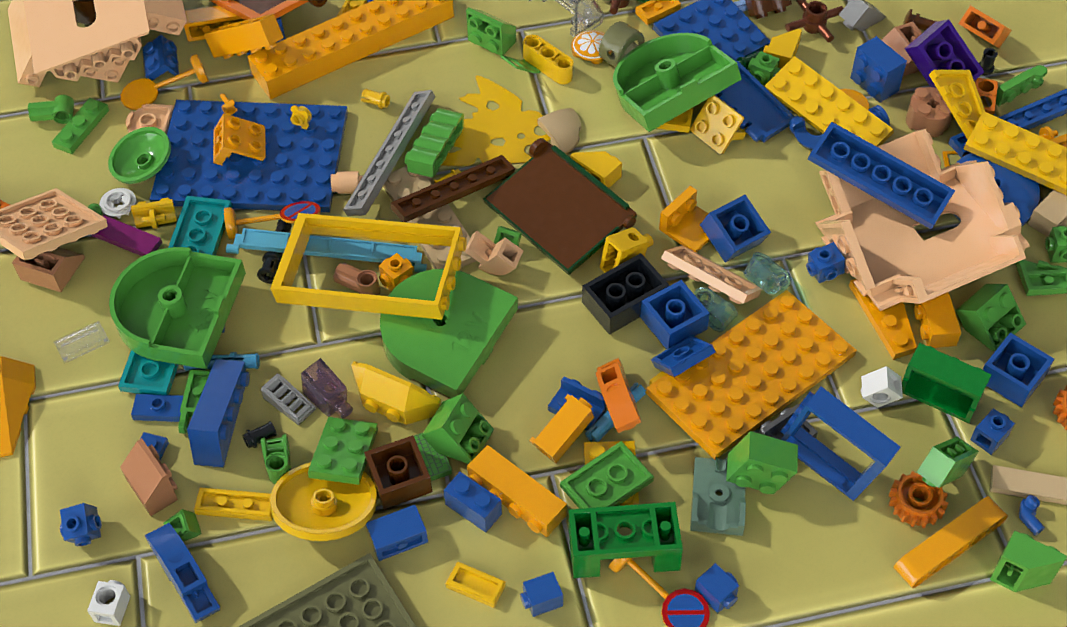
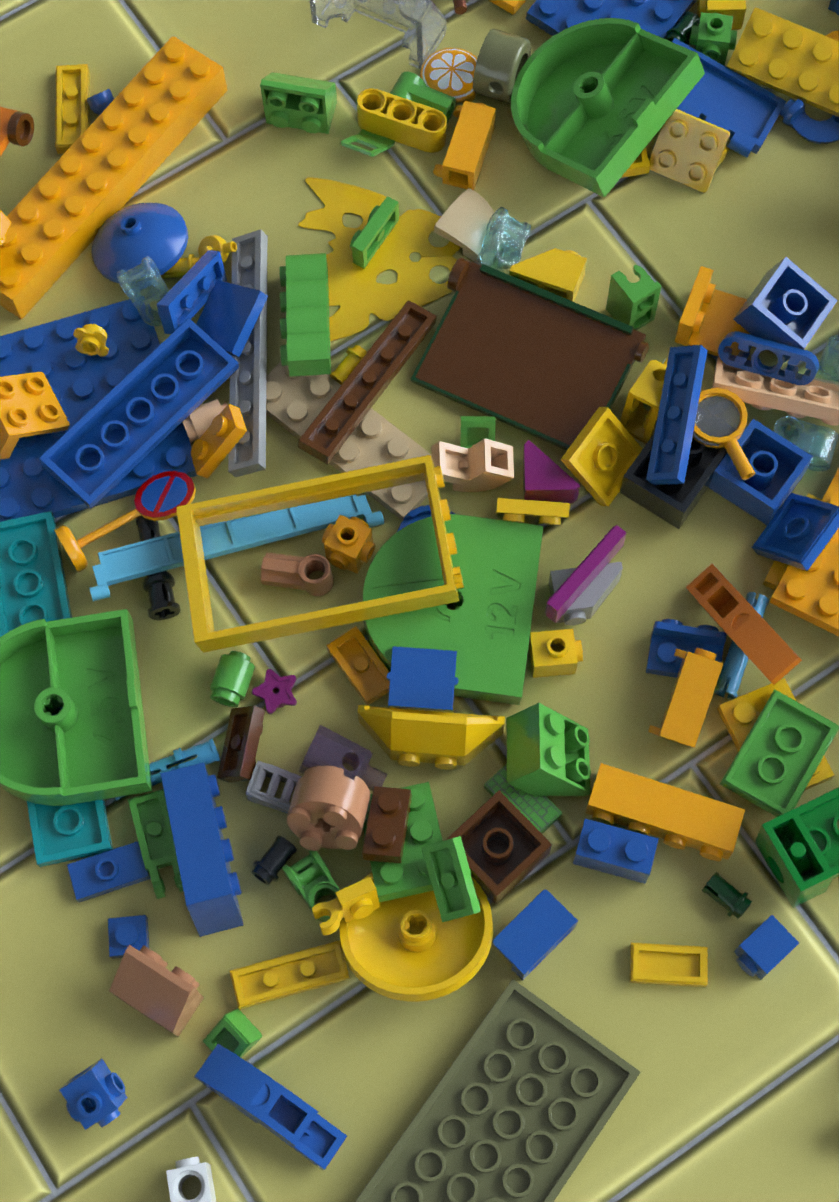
camera: 20 degrees left, 15 degrees up
none -> blue arch [39,318,239,509]
none -> blue dish [92,203,188,284]
none -> clear light blue piece [117,256,170,326]
none -> blue plate [156,250,227,334]
none -> light orange plate [191,404,247,479]
none -> blue tile [196,280,268,357]
none -> yellow piece [198,235,237,263]
none -> bright green brick [210,651,255,707]
none -> reddish brown plate [217,705,265,782]
none -> magenta plate [252,669,297,714]
none -> nougat brick [287,766,370,851]
none -> yellow plate [312,877,380,935]
none -> light orange plate [326,626,390,705]
none -> bright green plate [350,196,399,269]
none -> reddish brown plate [362,786,412,864]
none -> blue piece [387,646,459,712]
none -> bright green piece [390,72,456,124]
none -> bright green plate [421,836,481,922]
none -> light orange brick [433,101,496,190]
none -> clear light blue piece [478,207,531,272]
none -> yellow plate [497,498,570,525]
none -> magenta slope [523,440,580,503]
none -> yellow brick [529,629,583,678]
none -> magenta tile [545,525,627,623]
none -> light grey slope [549,562,623,625]
none -> yellow plate [560,407,642,506]
none -> bright green hinge [606,265,662,330]
none -> blue plate [646,345,708,485]
none -> piece [693,388,755,480]
none -> dark green pin [702,872,752,919]
none -> blue beam [718,331,819,385]

